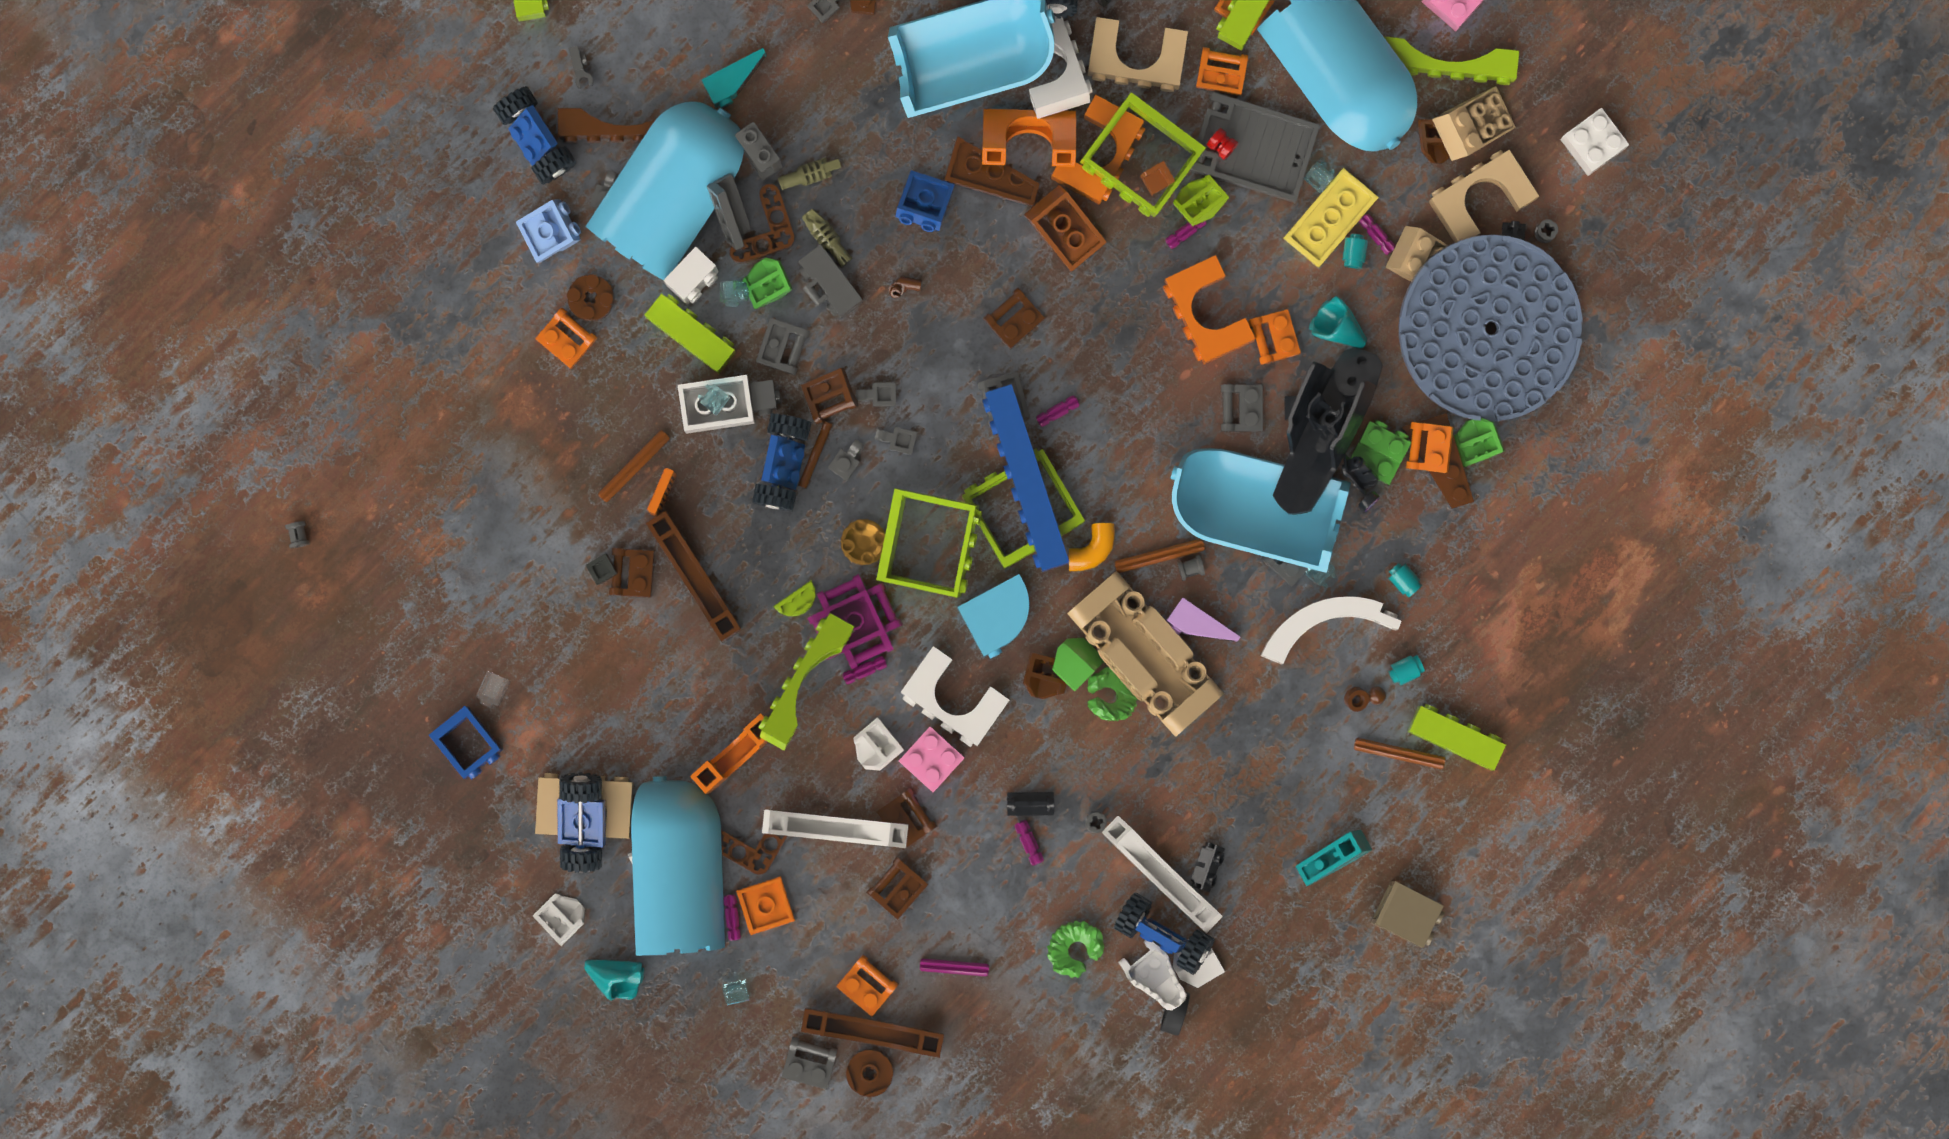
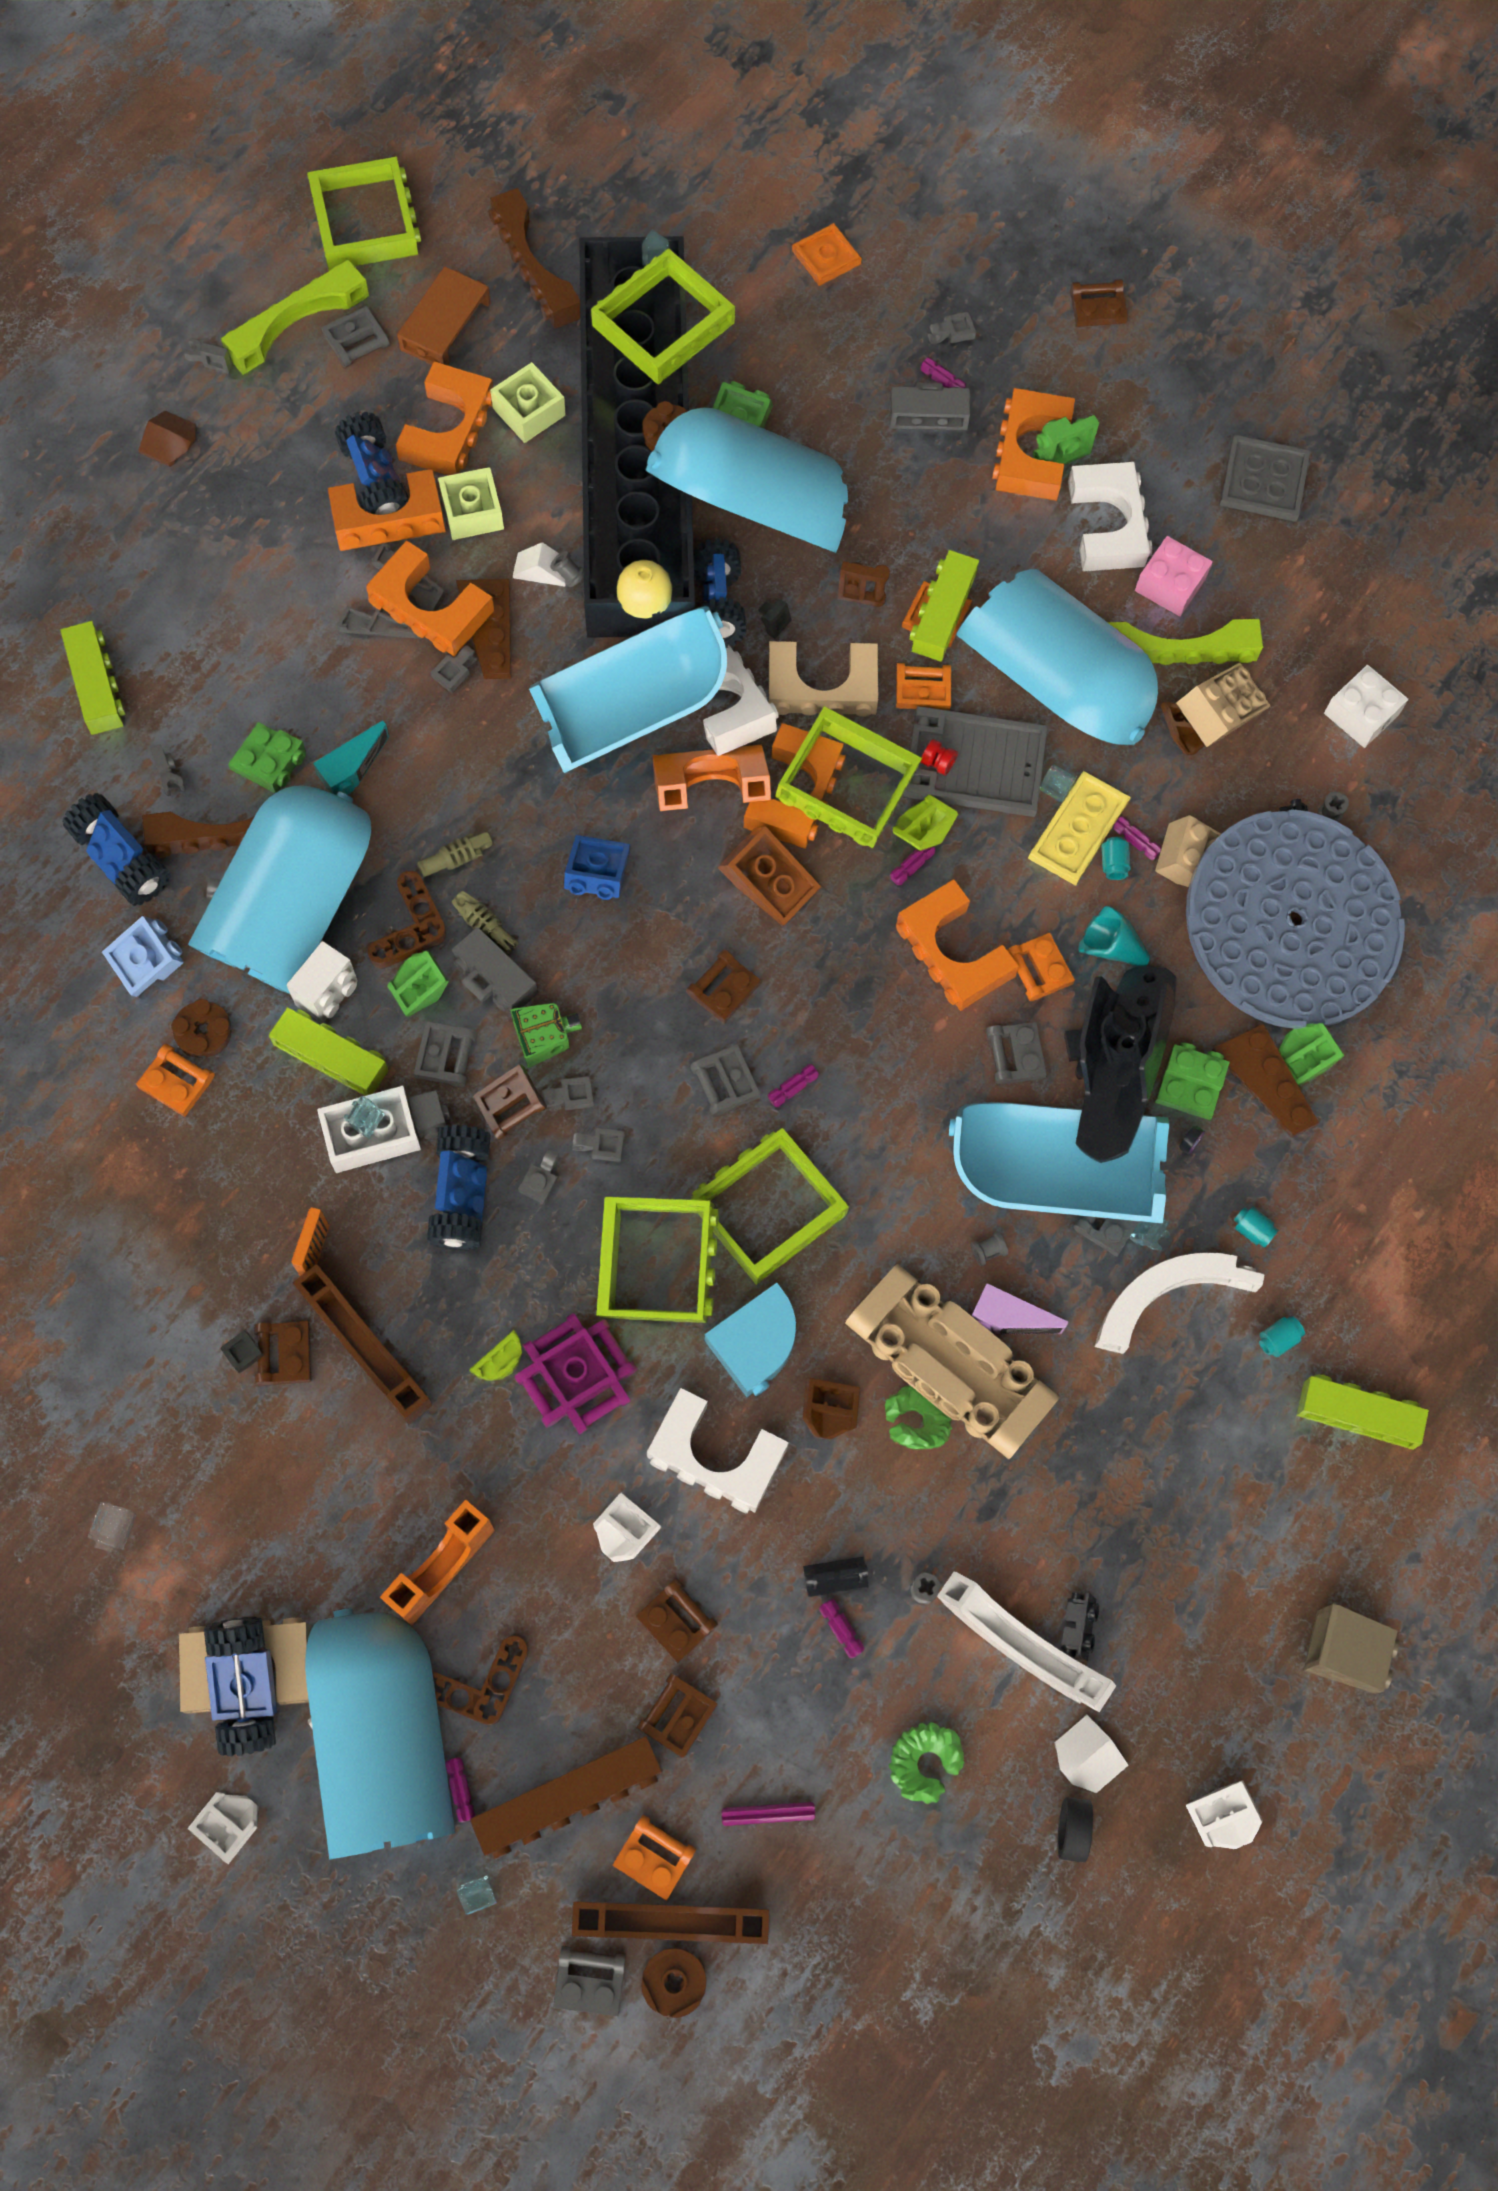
camera: 10 degrees left, 15 degrees down
blue window [429,706,502,780] -> none
teal hat [584,960,644,1000] -> none
dark orange axle [598,430,670,502] -> none
dark grey panel [707,174,751,251] -> none
clear light blue plate [719,280,749,307] -> none
dark grey panel [735,122,783,181] -> none
orange tile [736,876,795,935] -> none
lime arch [759,613,854,750] -> none
white arch [762,810,908,848] -> none
reddish brown bar [798,421,832,489] -> none
pearl gold dish [841,519,885,565] -> none
magenta axle [842,656,887,684] -> none
reddish brown arm [889,277,922,298] -> none
bright pink brick [899,727,965,793] -> none
reddish brown wing [944,136,1040,207] -> none
blue brick [982,384,1069,572] -> none
bright green slope [1052,638,1104,692] -> none
light orange cylinder [1069,523,1115,571] -> none
dark orange axle [1114,539,1205,573] -> none
black plate [1114,893,1215,975] -> none
white animal [1118,940,1187,1010] -> none
dark orange panel [1140,161,1175,196] -> none
teal slope [1295,830,1373,886] -> none
black hinge [1342,454,1378,495] -> none
reddish brown plate [1344,686,1386,712] -> none
dark orange axle [1354,738,1445,769] -> none
orange plate [1406,422,1454,473] -> none
tan arch [1429,150,1539,243] -> none
none -> bright green plate [228,722,306,794]
none -> reddish brown brick [470,1736,662,1860]
none -> bright green torso [510,1003,582,1068]
none -> white slope [1186,1780,1263,1849]

